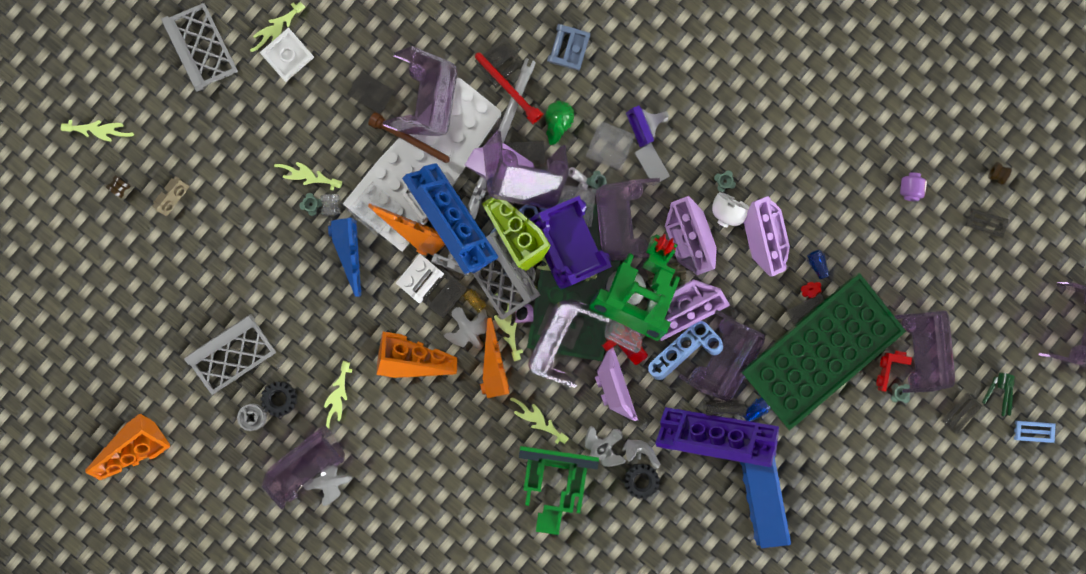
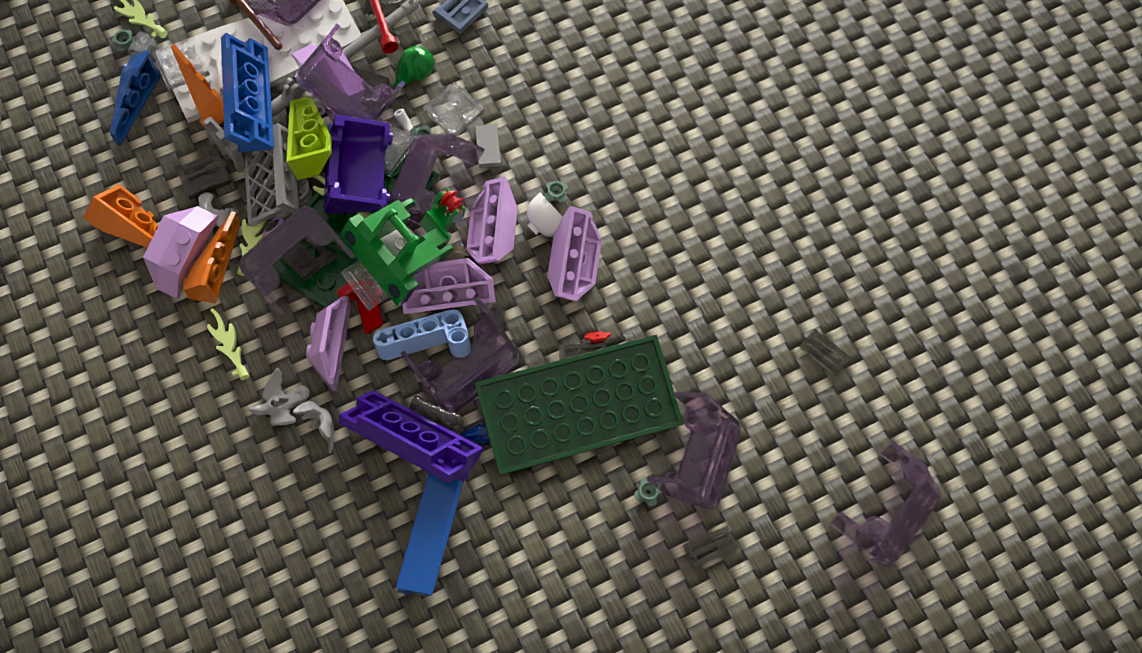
camera: 20 degrees right, 20 degrees down
yellowish green piece [324,361,352,430] -> none
white plate [396,254,444,303] -> none
clear yellow pin [463,289,486,313] -> none
green container [519,446,599,535] -> none
black tyre [624,463,660,499] -> none
dark purple piece [626,105,669,148] -> none
clear blue cone [807,249,830,279] -> none
red bracket [876,351,912,392] -> none
medium lavender head [900,173,927,201] -> none
dark green plant [982,373,1015,416] -> none
dark brown wheel [988,162,1012,185] -> none
light blue tile [1014,421,1056,443] -> none
none -> lavender wedge [143,206,219,299]

